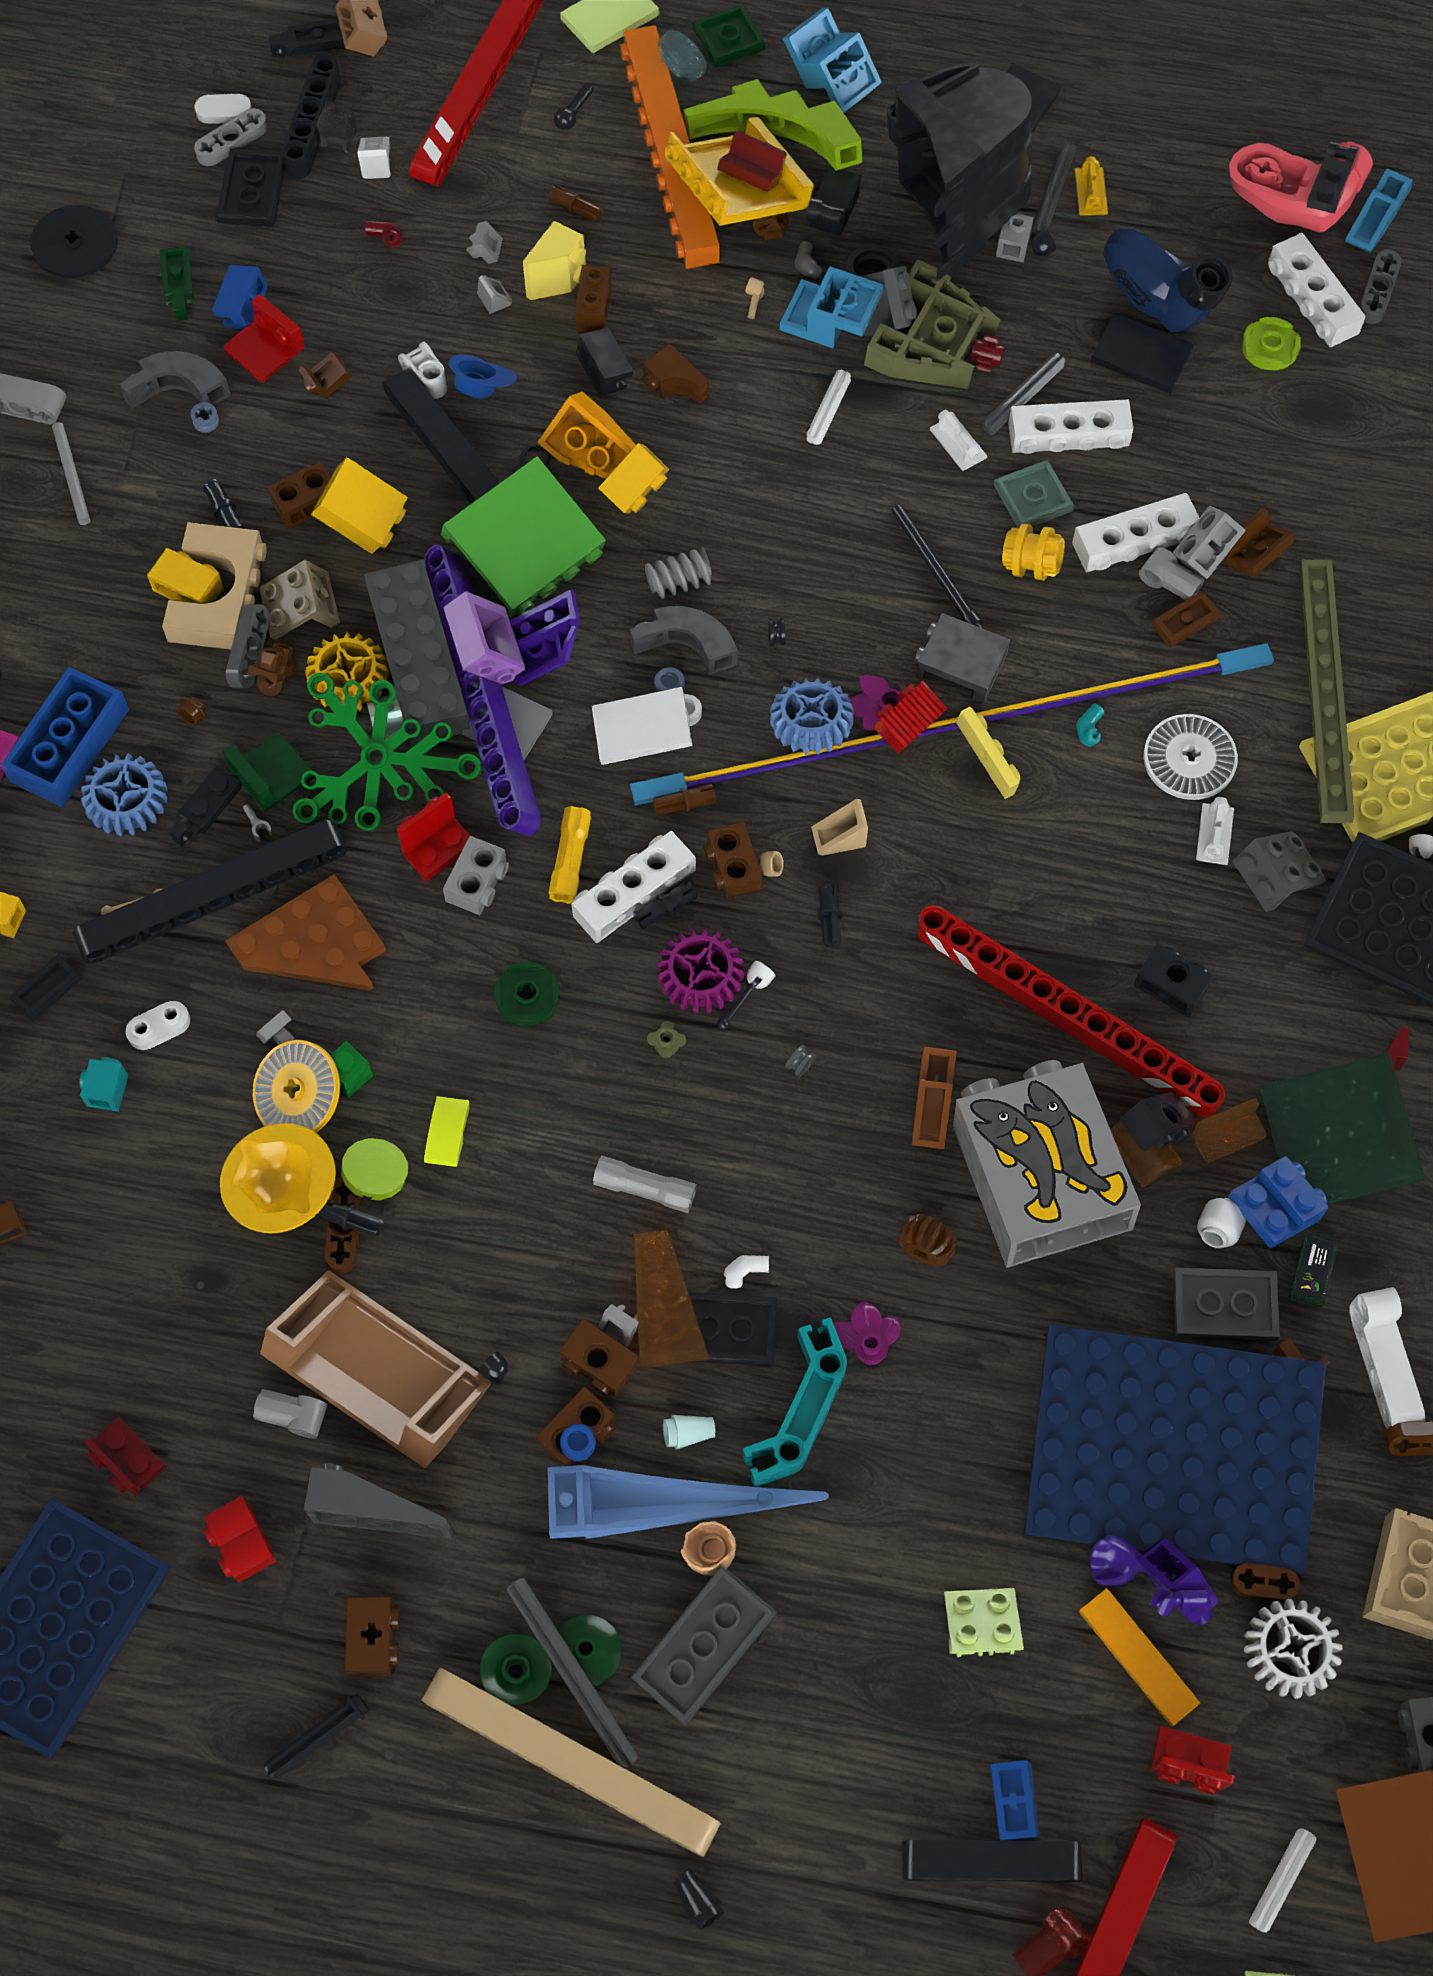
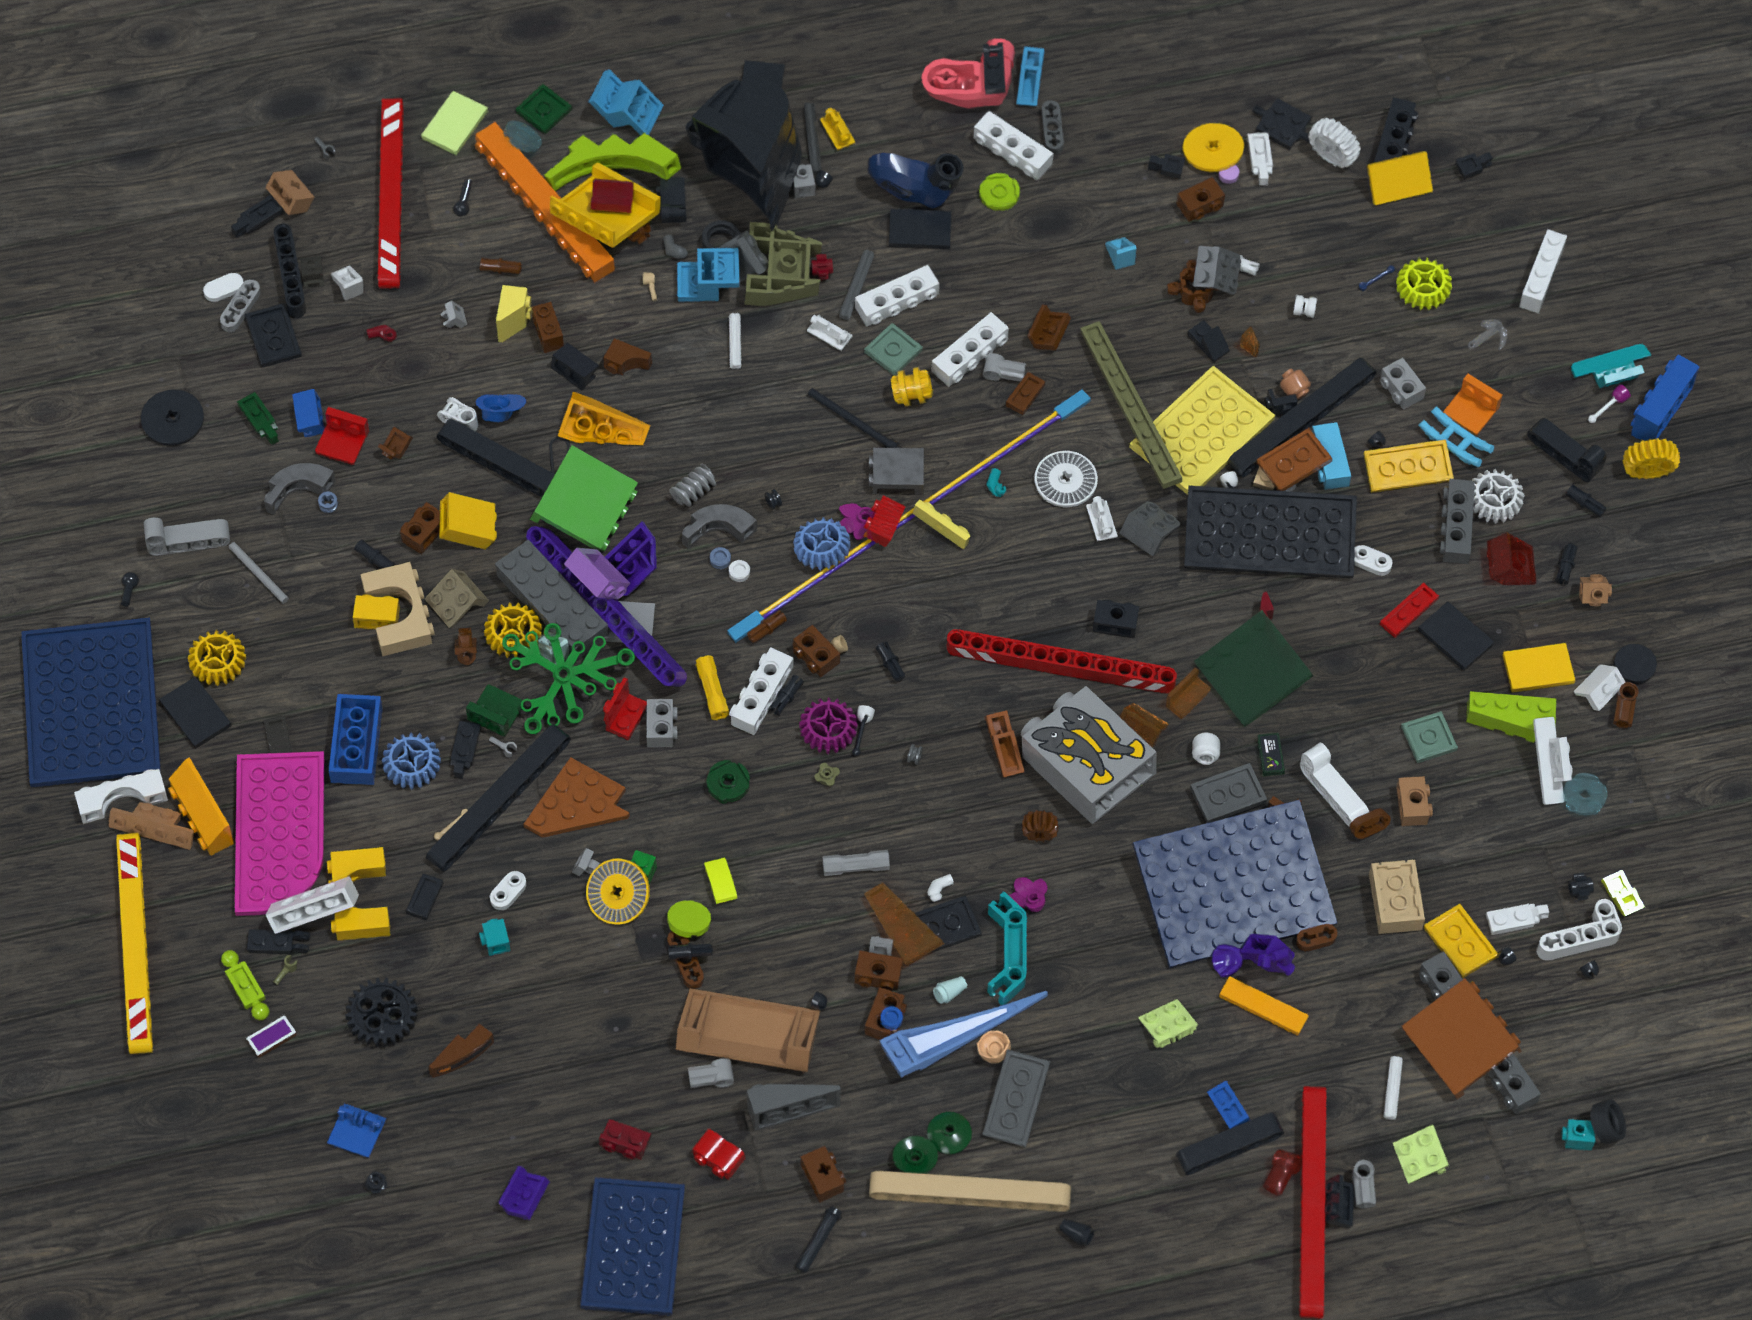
camera: 25 degrees left, 5 degrees down
reddish brown plate [176,697,206,726] -> none
yellow piece [220,1123,336,1233] -> none
dark grey beam [226,604,270,688] -> none
light grey slope [477,275,513,314] -> none
dark grey axle [507,1578,638,1769] -> none
white tile [592,687,693,765] -> none
yellow brick [598,443,670,514] -> none
tan slope [811,799,868,856] -> none
black brick [1120,1091,1198,1151] -> none
red bracket [1150,1726,1234,1794] -> none
light grey brick [1173,505,1246,579] -> none
blue plate [1228,1156,1329,1249] -> none
white gear [1244,1599,1342,1699] -> none
none -> medium azure slope [1105,237,1136,270]

